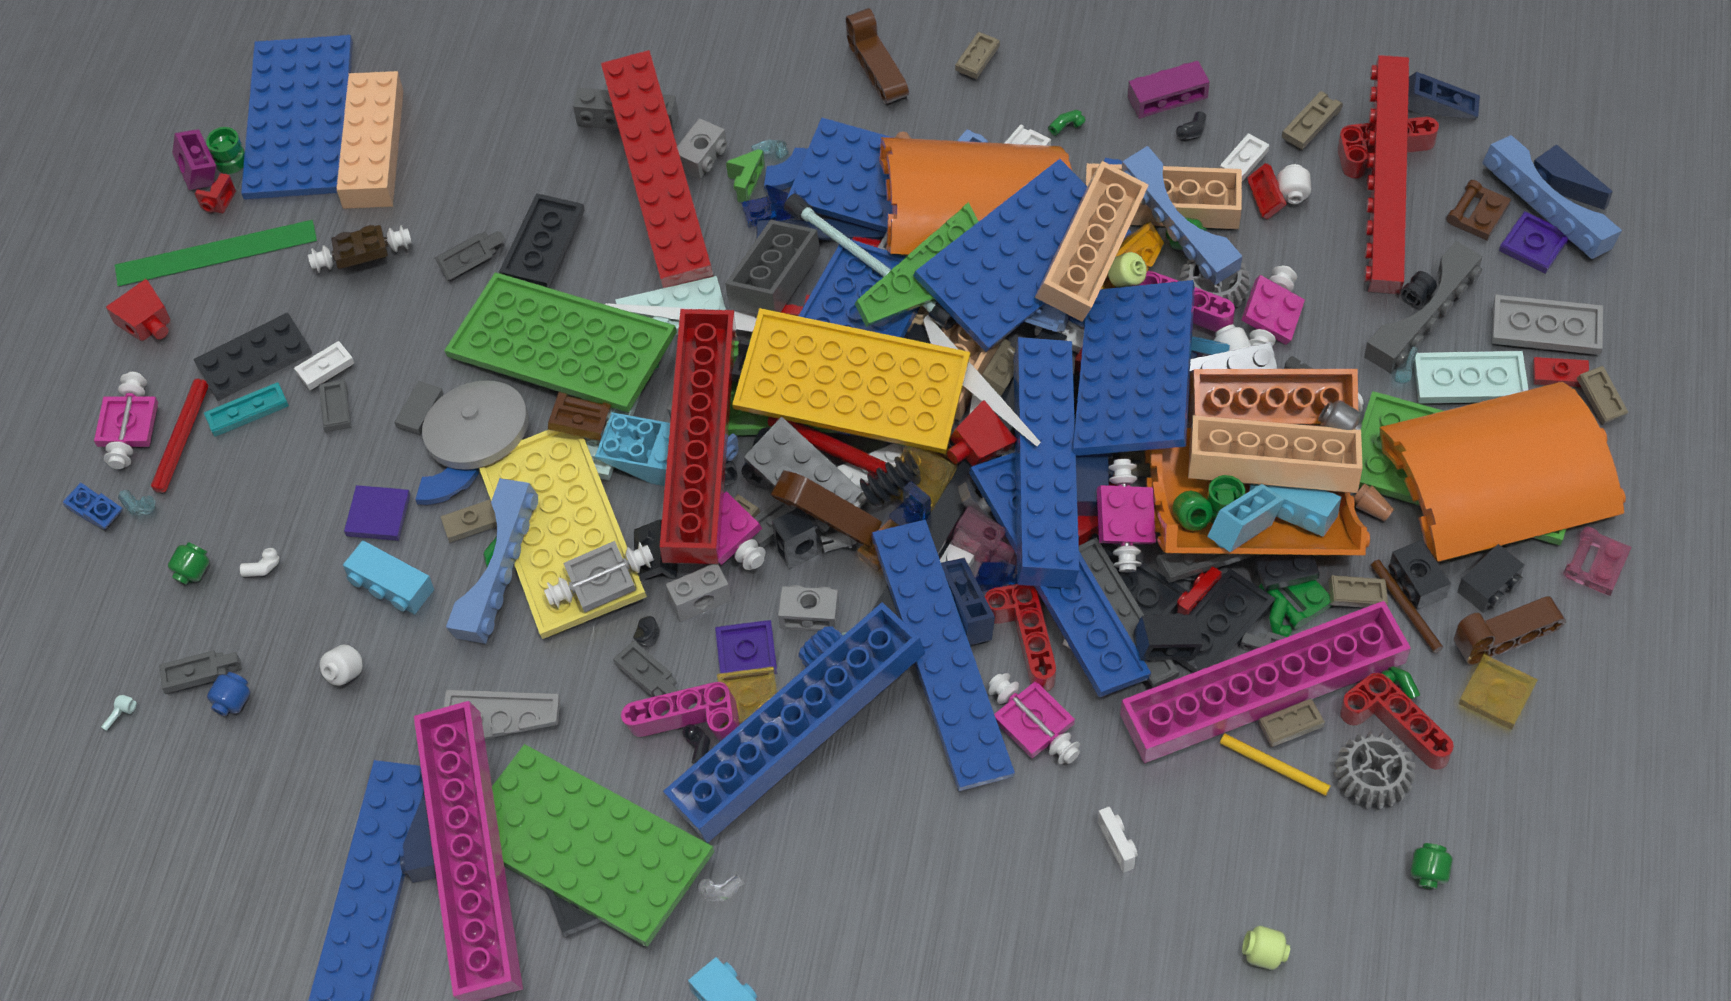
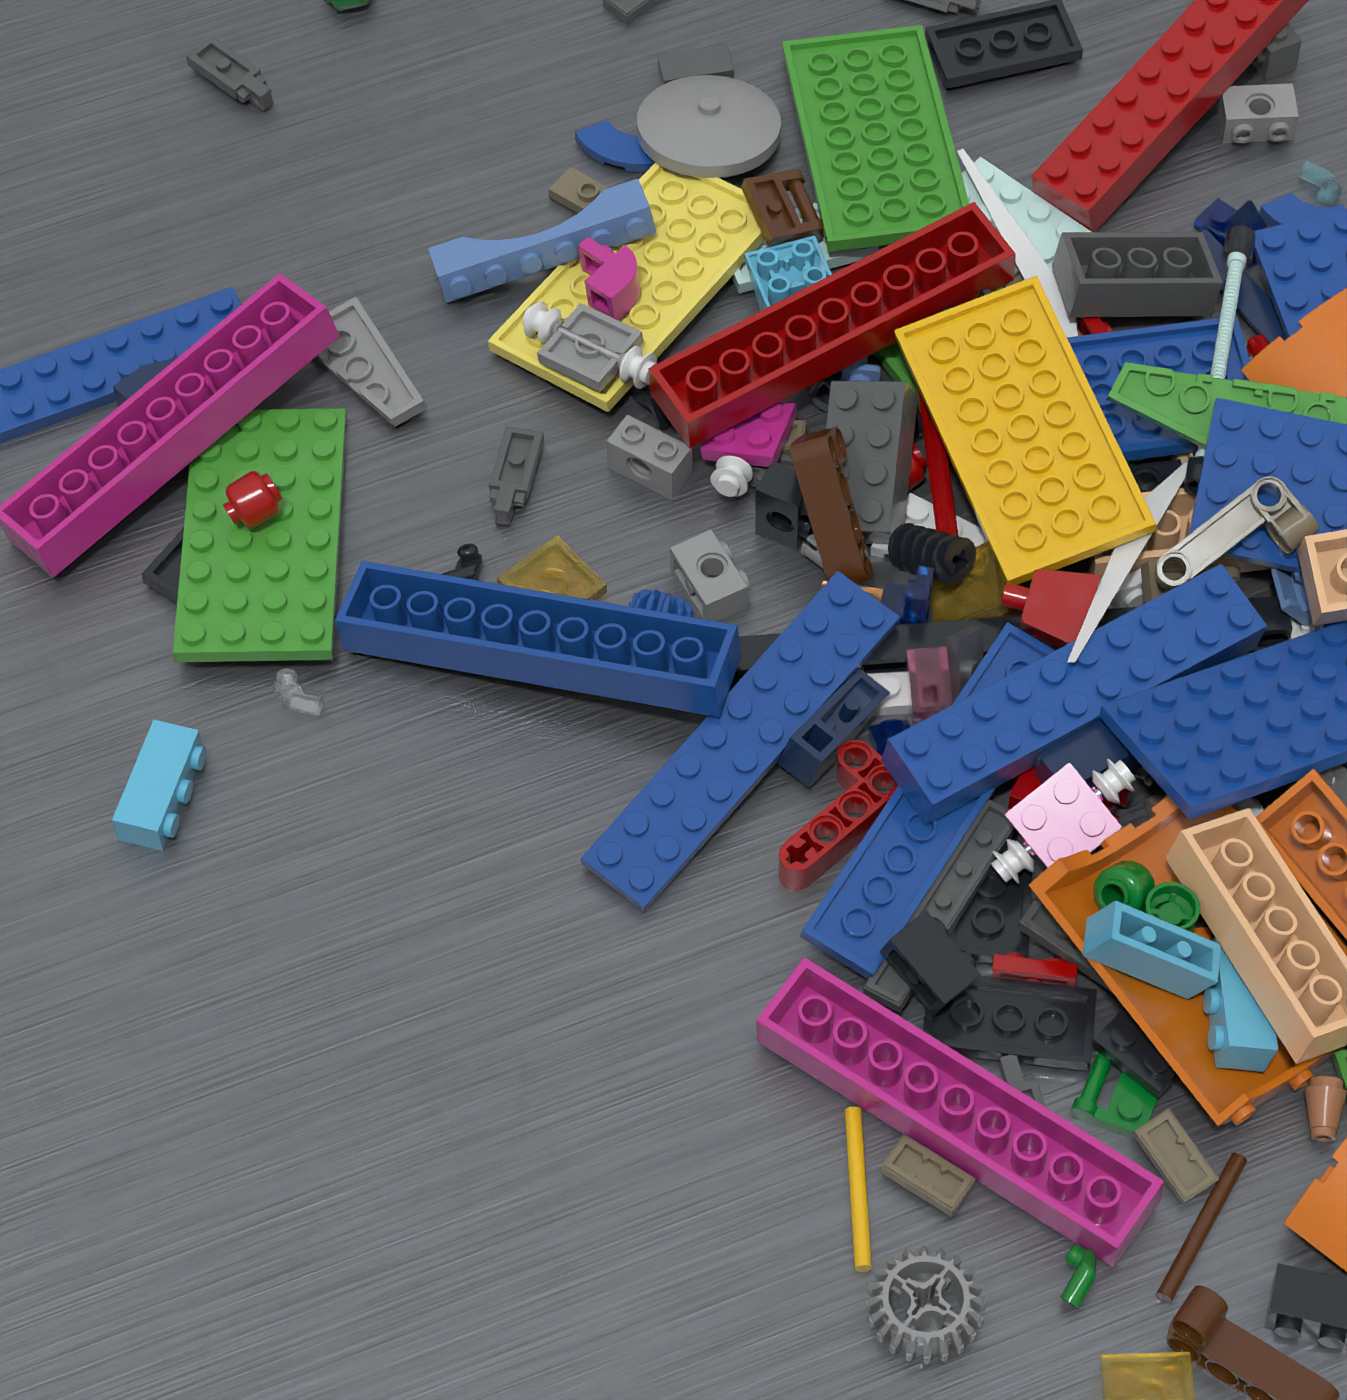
camera: 55 degrees right, 0 degrees up
light aqua hand [101,695,137,731] -> none
blue head [207,672,250,716] -> none
white arm [240,548,279,577] -> none
white head [320,644,363,686] -> none
medium azure brick [343,540,434,615] -> none
dark purple tile [344,485,411,541] -> none
dark pink beam [621,682,739,741] -> none
black piece [633,616,660,647] -> none
dark purple tile [715,620,778,681] -> none
bright green slope [726,149,765,204] -> none
dark pink plate [988,673,1080,764] -> none
white plate [1098,806,1138,873] -> none
yellowish green head [1242,926,1290,970] -> none
green arm [1269,597,1292,637] -> none
red beam [1340,673,1454,770] -> none
black brick [1388,540,1451,610] -> none
none -> red head [223,471,283,529]
none -> dark pink brick [578,237,641,320]
none -> piece [1154,476,1320,591]

